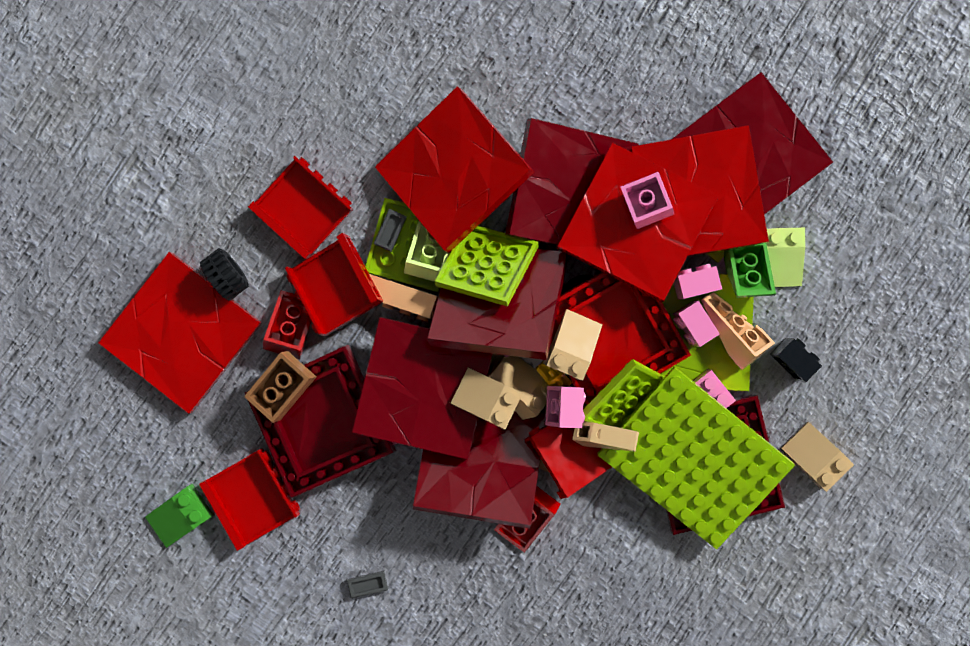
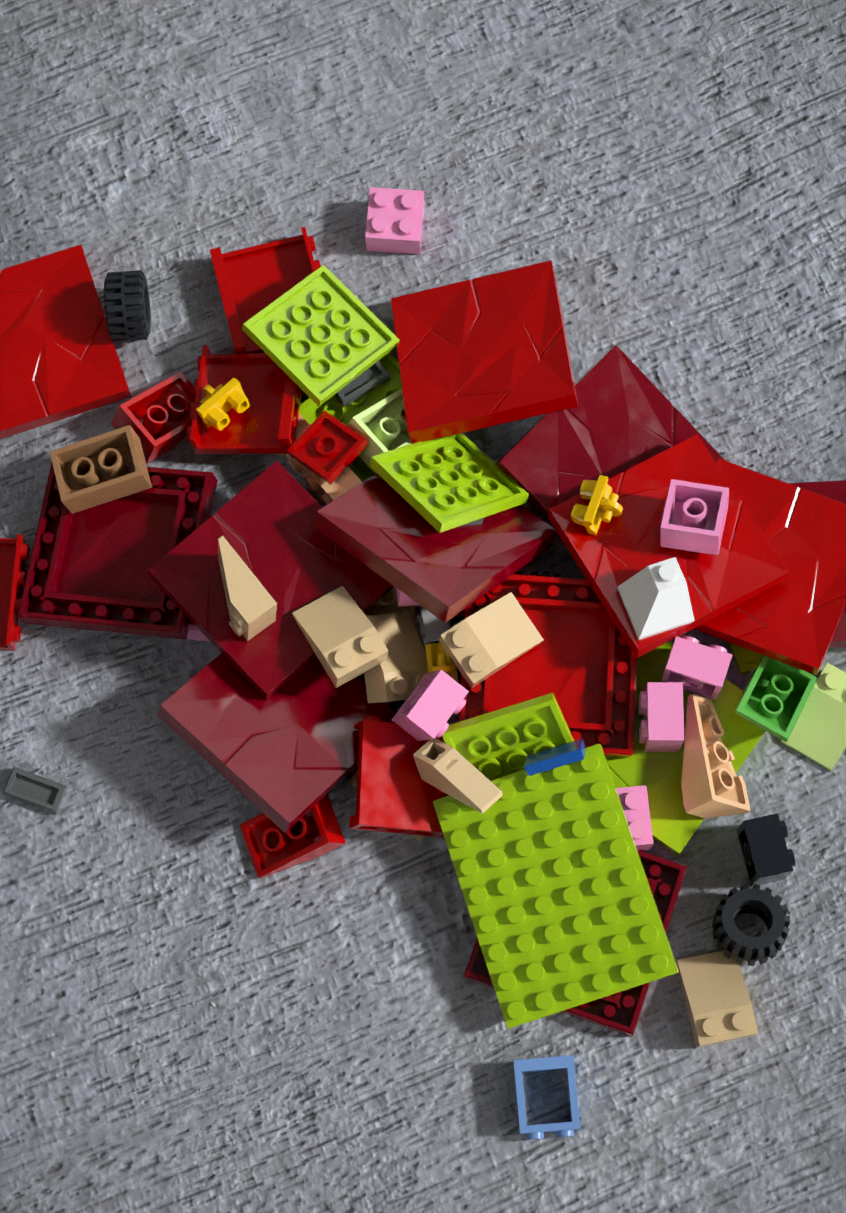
camera: 40 degrees right, 15 degrees down
none -> yellow hips [196,378,250,431]
none -> tan slope [218,536,277,641]
none -> lime plate [242,265,400,406]
none -> red plate [287,410,368,485]
none -> bright pink brick [365,187,424,254]
none -> medium blue window [513,1055,580,1140]
none -> blue tile [524,739,586,776]
none -> yellow hips [571,475,623,535]
none -> white slope [617,557,694,640]
none -> black tyre [712,884,790,966]

